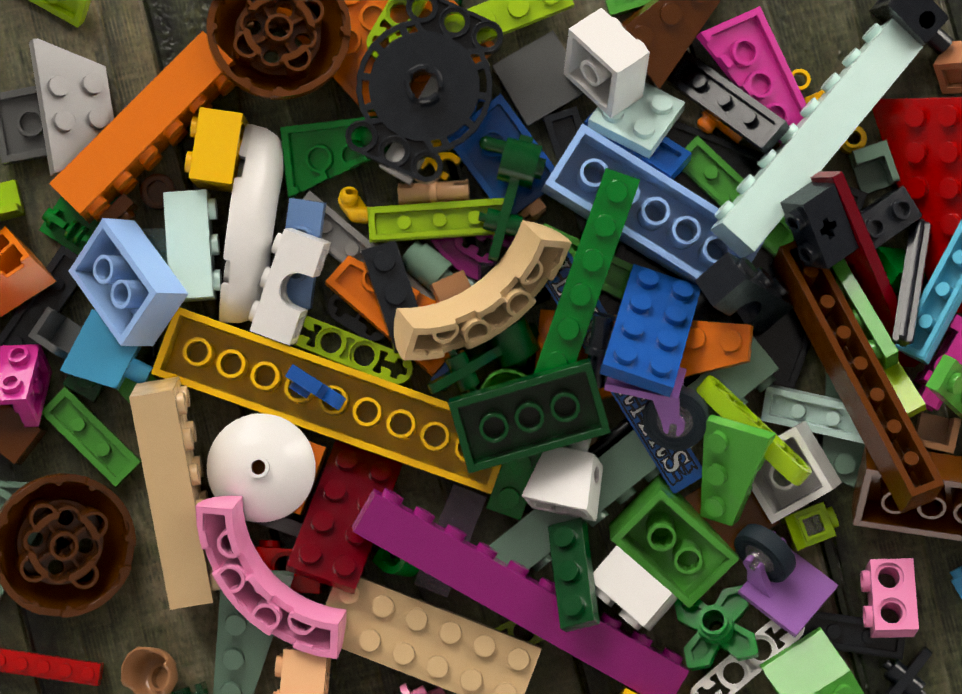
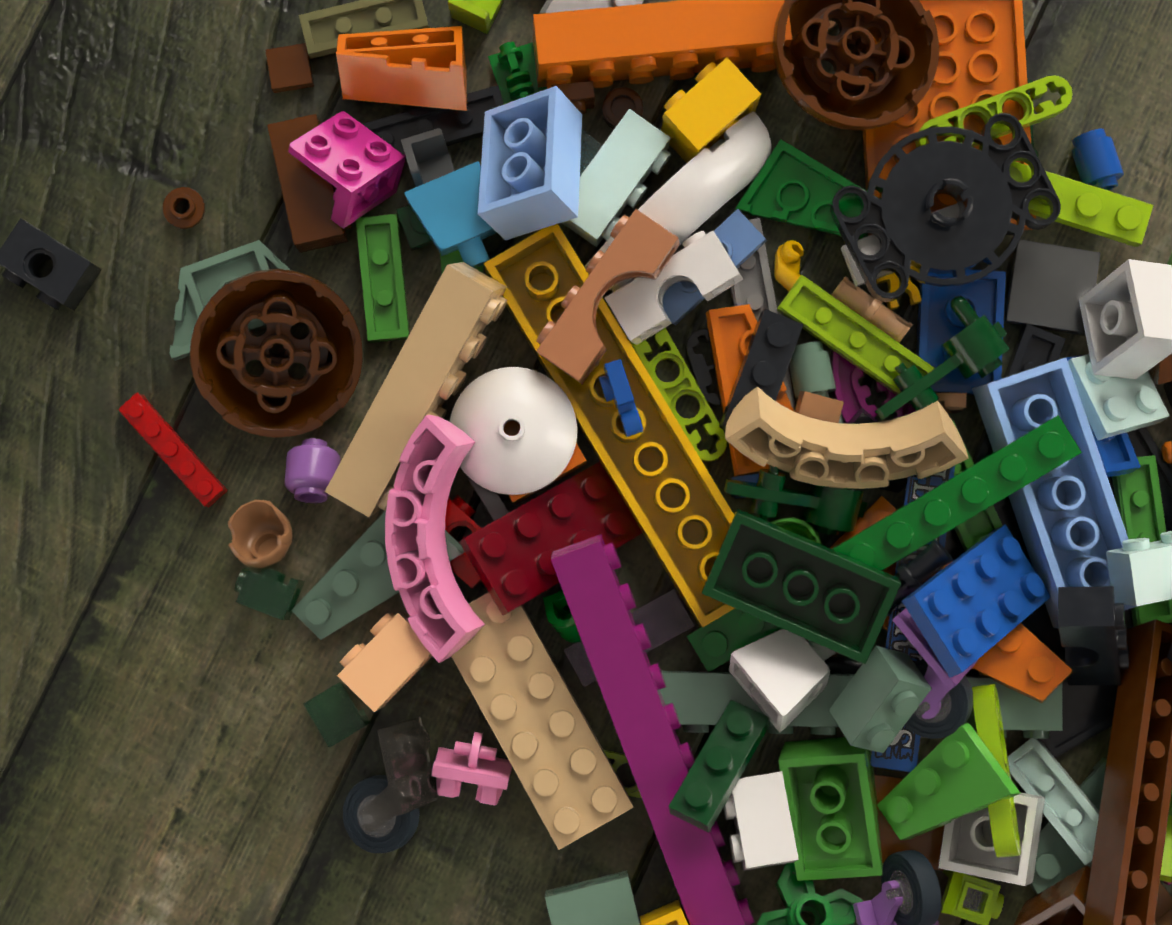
camera: 30 degrees right, 0 degrees up
none -> medium lavender head [284,438,341,503]
none -> nougat arch [536,209,680,385]
none -> sand green brick [829,645,932,753]

